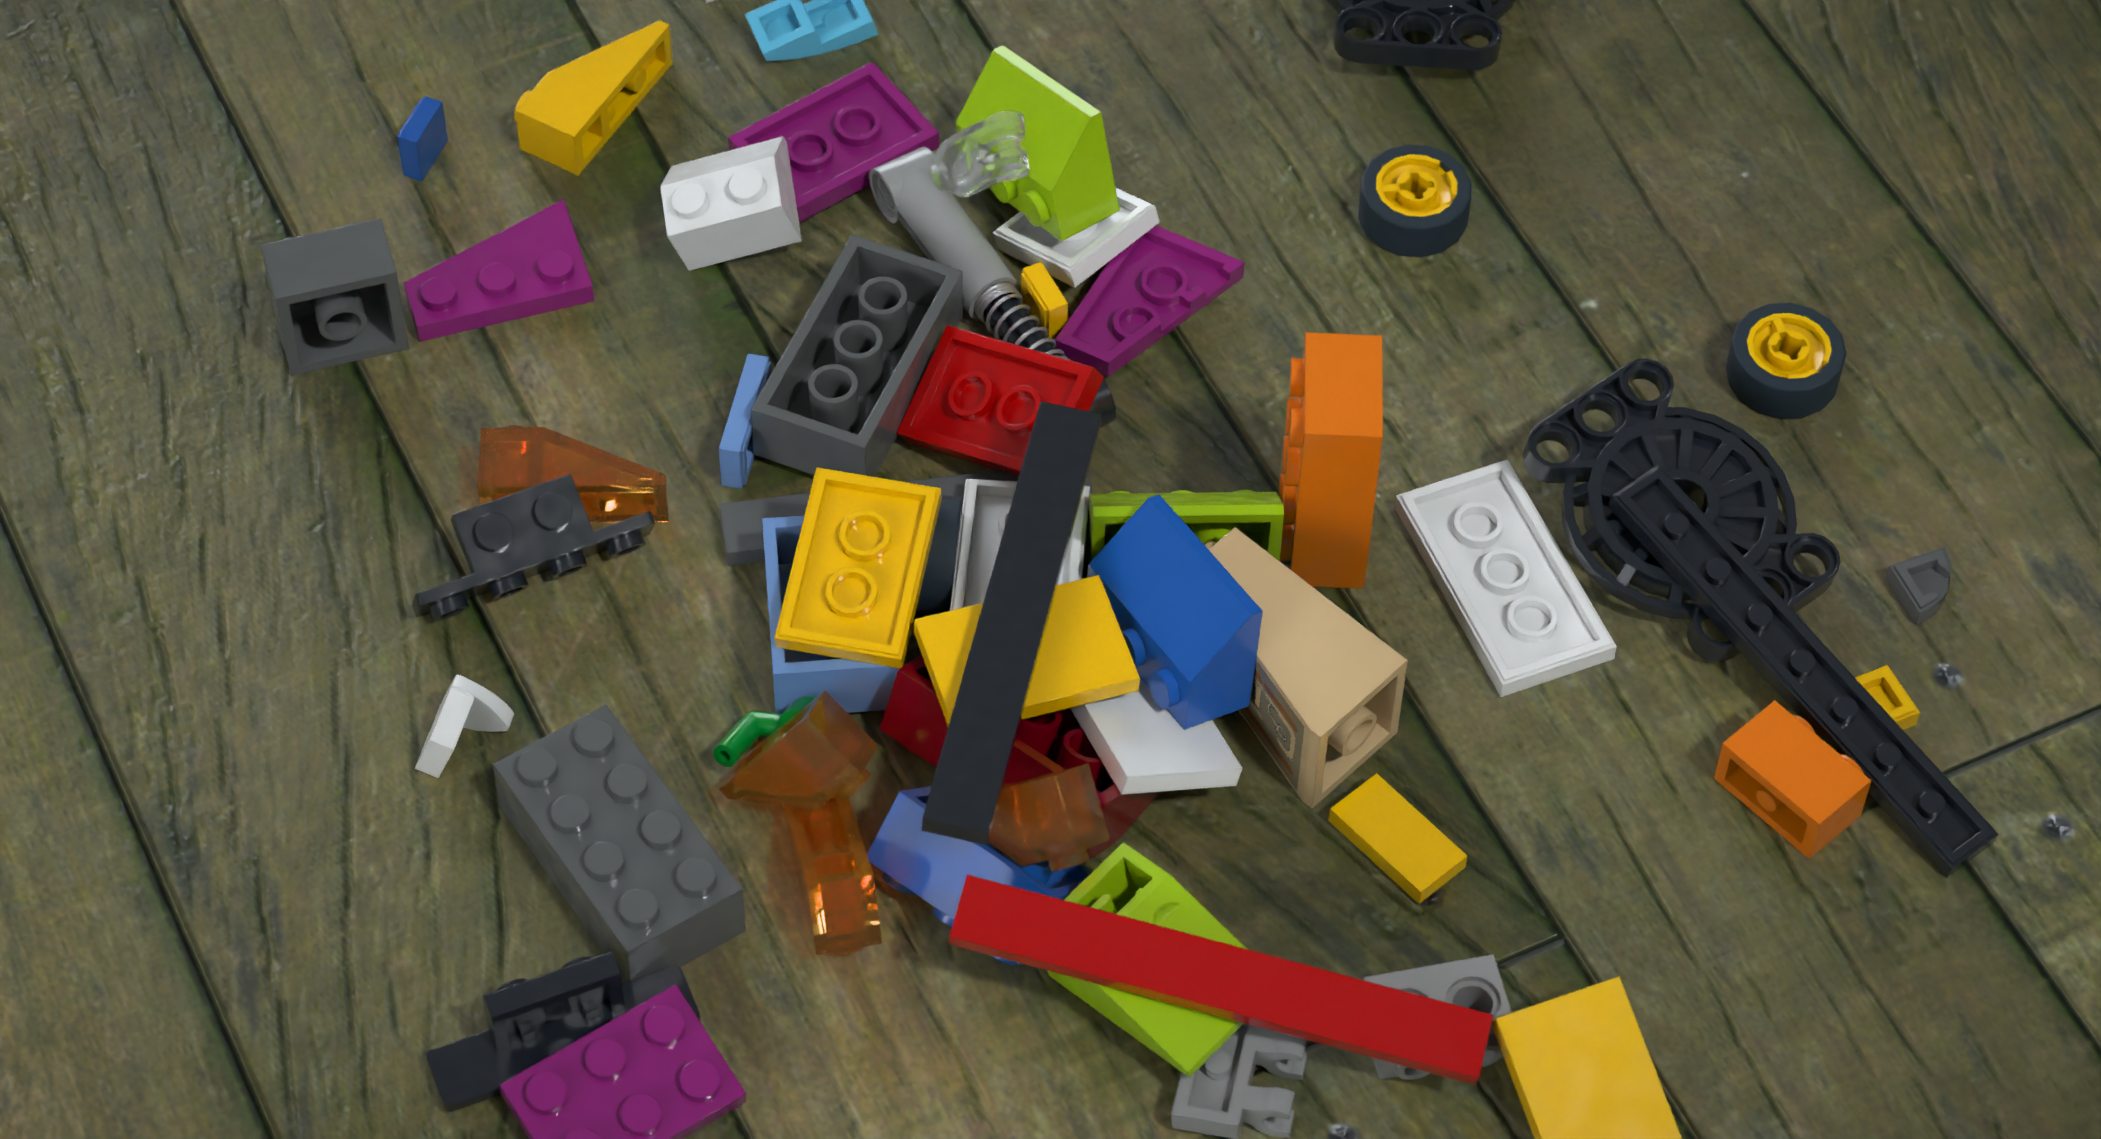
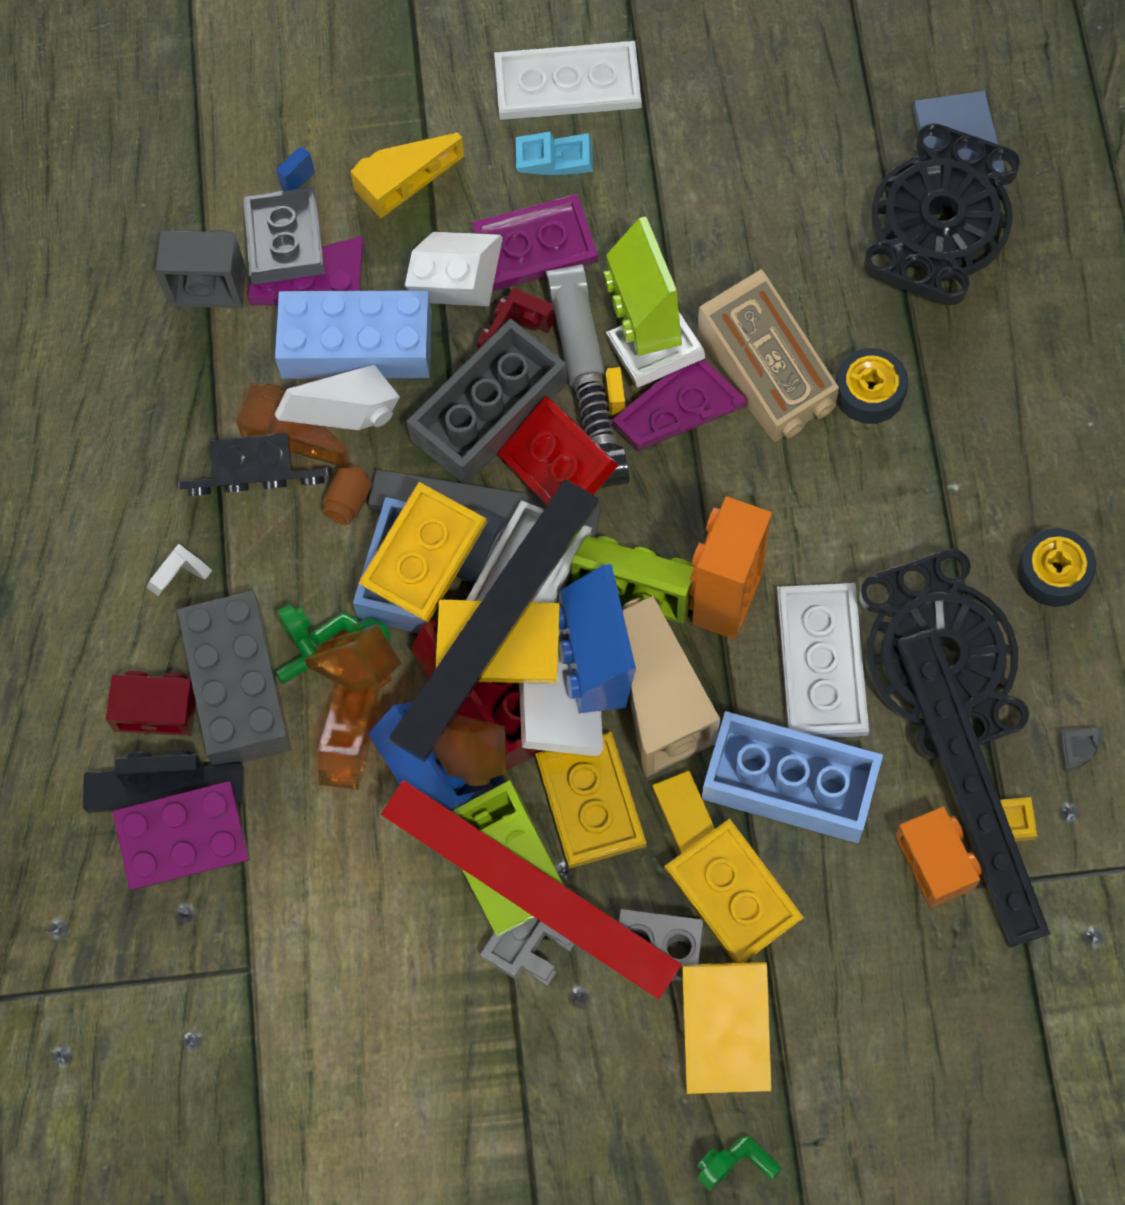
camera: 25 degrees right, 15 degrees up
medium blue tile [719,354,772,489] -> none
clear plate [931,111,1030,198] -> none
none -> dark red brick [106,671,196,736]
none -> tile [243,187,325,285]
none -> white slope [274,365,400,430]
none -> light blue brick [275,291,432,379]
none -> green plate [275,604,320,684]
none -> dark orange brick [322,465,372,525]
none -> dark red bracket [477,287,555,349]
none -> yellow tile [535,732,646,869]
none -> yellow tile [664,818,804,963]
none -> slope [697,269,839,443]
none -> light blue brick [702,711,883,843]

